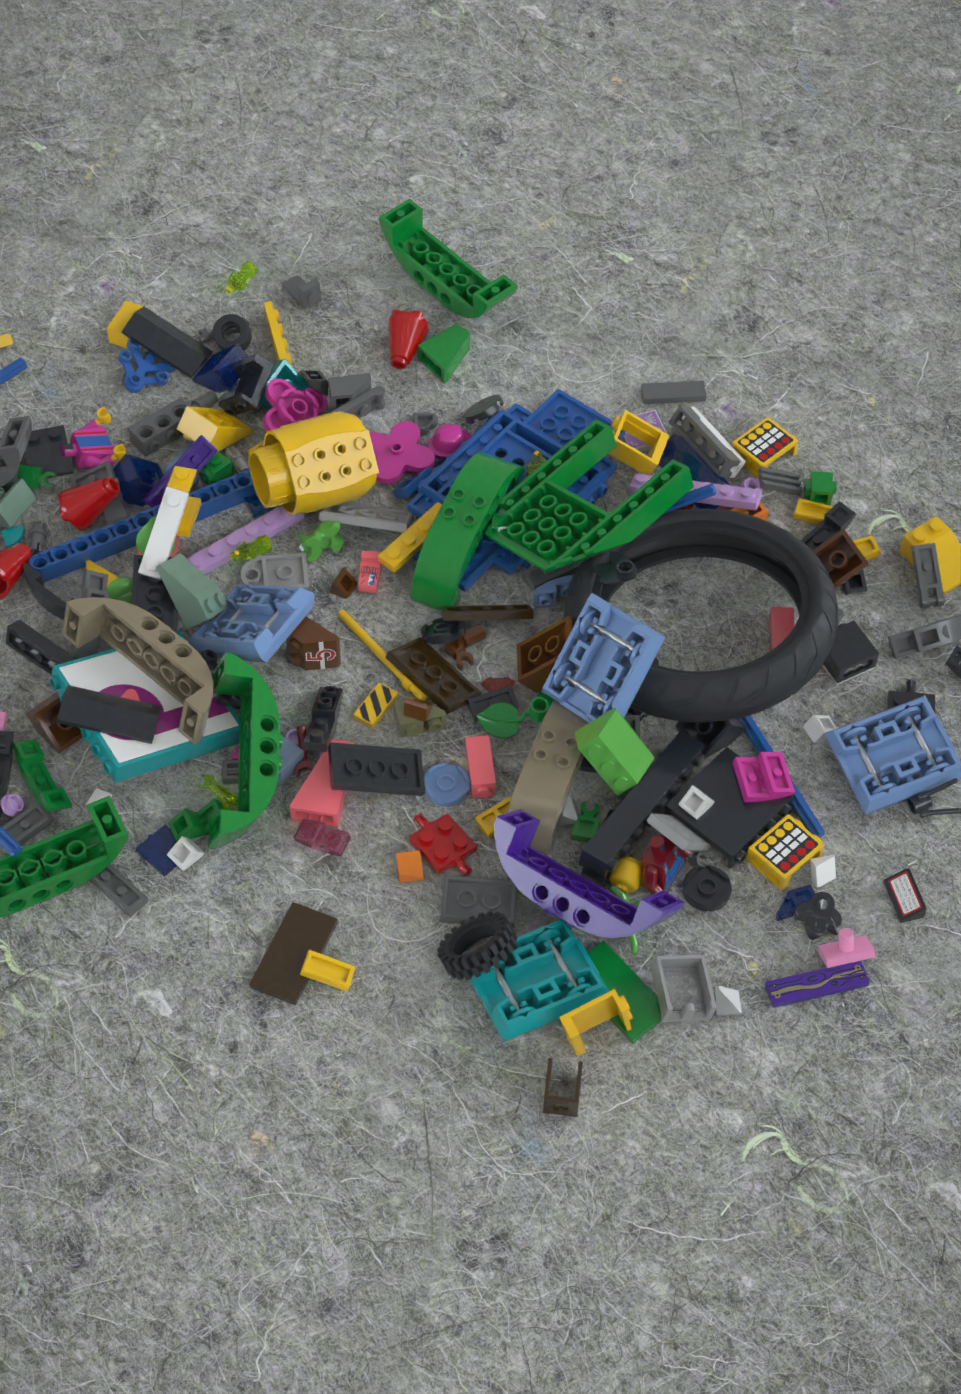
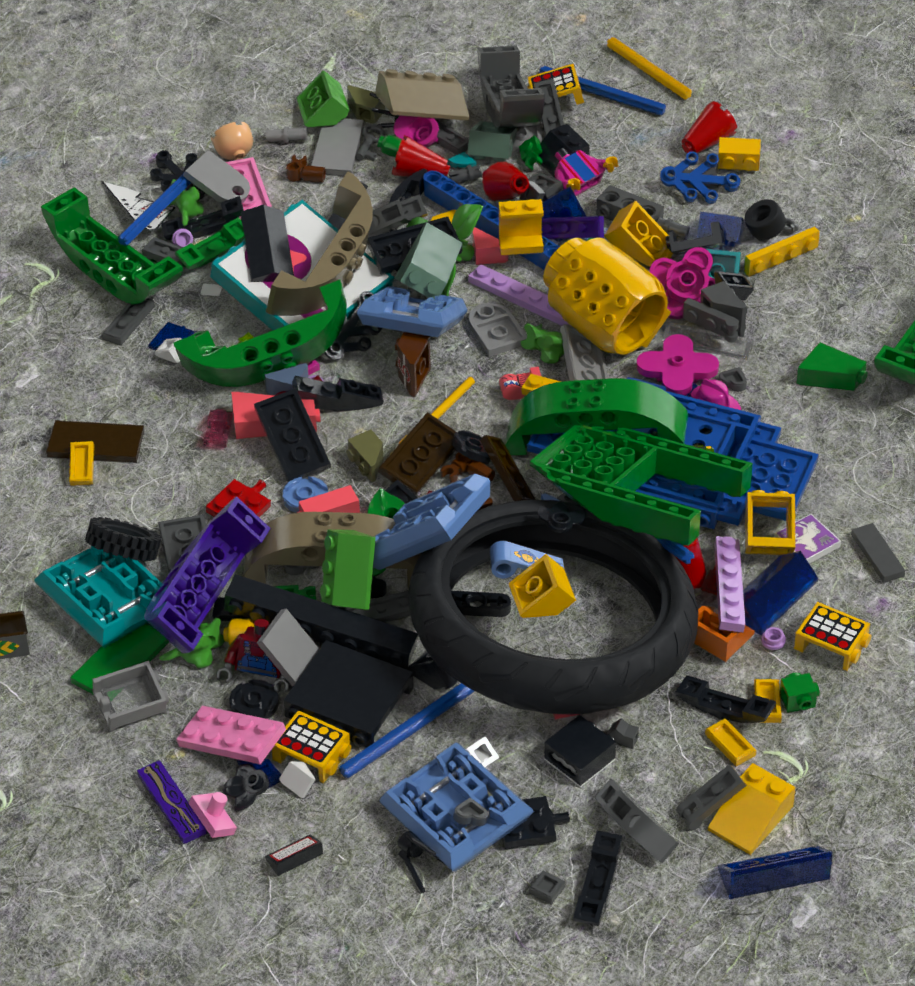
camera: 75 degrees right, 10 degrees down
black slope [121,306,213,378] -> none
white plate [138,487,189,580] -> none
clear neon green piece [225,261,258,294] -> none
clear neon green piece [230,535,272,560] -> none
dark grey bracket [282,275,321,309] -> none
reddish brown slope [330,567,358,599] -> none
yellow tile [353,682,399,729] -> none
red cone [389,309,429,369] -> none
orange slope [396,850,424,883] -> none
reddish brown slope [404,697,433,722] -> none
black tile [464,395,504,424] -> none
light grey slope [556,796,578,827] -> none
yellow panel [559,989,633,1057] -> none
dark grey piece [669,405,746,478] -> none
white slope [678,785,715,819] -> none
light grey slope [713,986,742,1016] -> none
dark pink slope [732,752,795,802] -> none
dark grey tile [758,467,803,495] -> none
reddish brown slope [813,529,870,589] -> none
black slope [842,570,868,595] -> none
none -> bright pink plate [176,705,286,764]
none -> dark grey tile [453,798,488,826]
none -> medium blue door [490,541,564,579]
none -> yellow slope [508,554,576,618]
none -> red cone [682,101,737,154]

